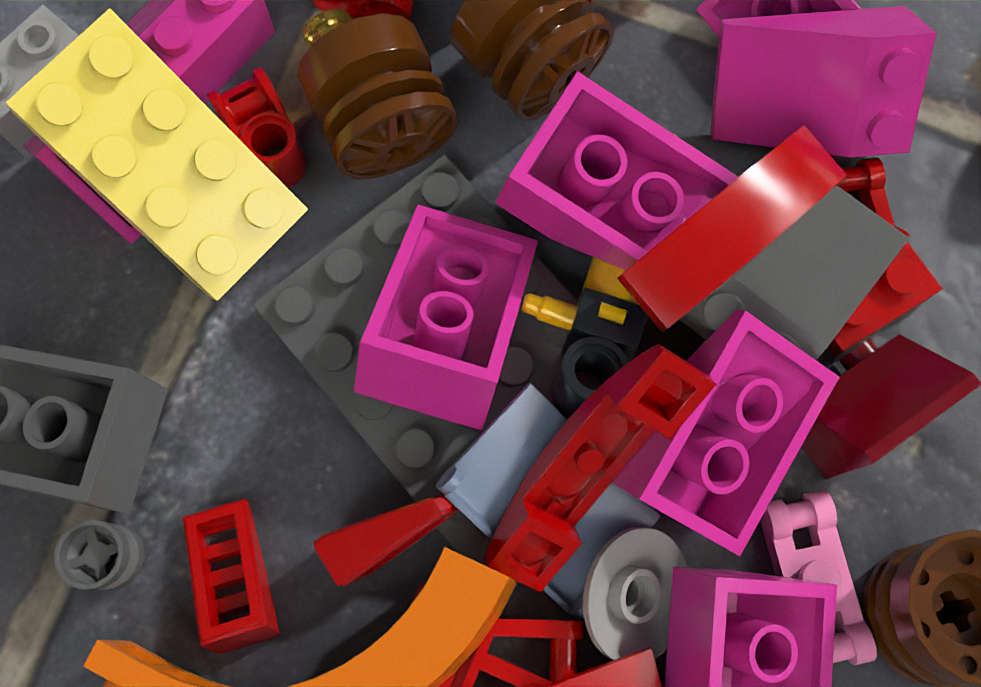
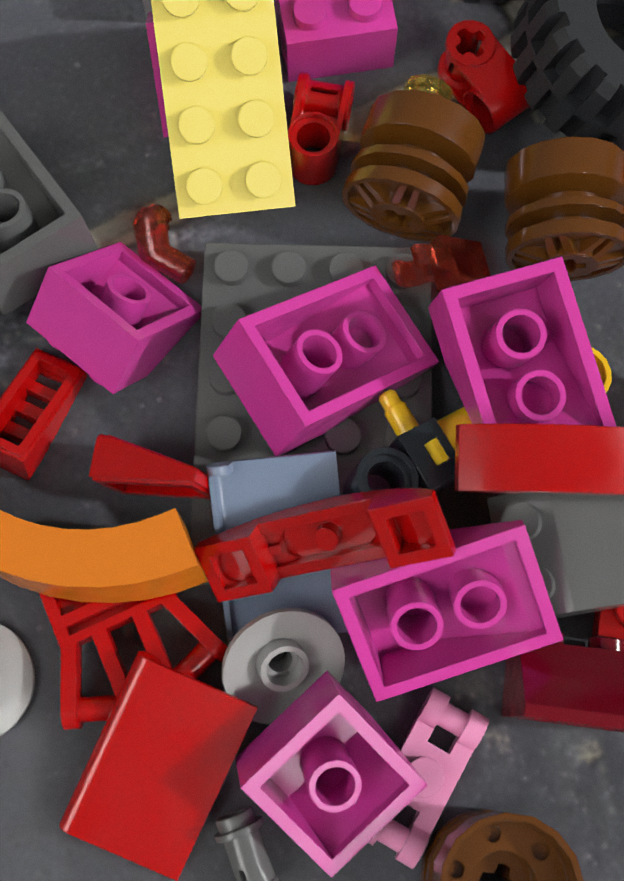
camera: 45 degrees right, 0 degrees up
none -> dark pink slope [26,242,202,394]
none -> clear red arm [133,204,196,284]
none -> clear red plate [391,235,491,293]

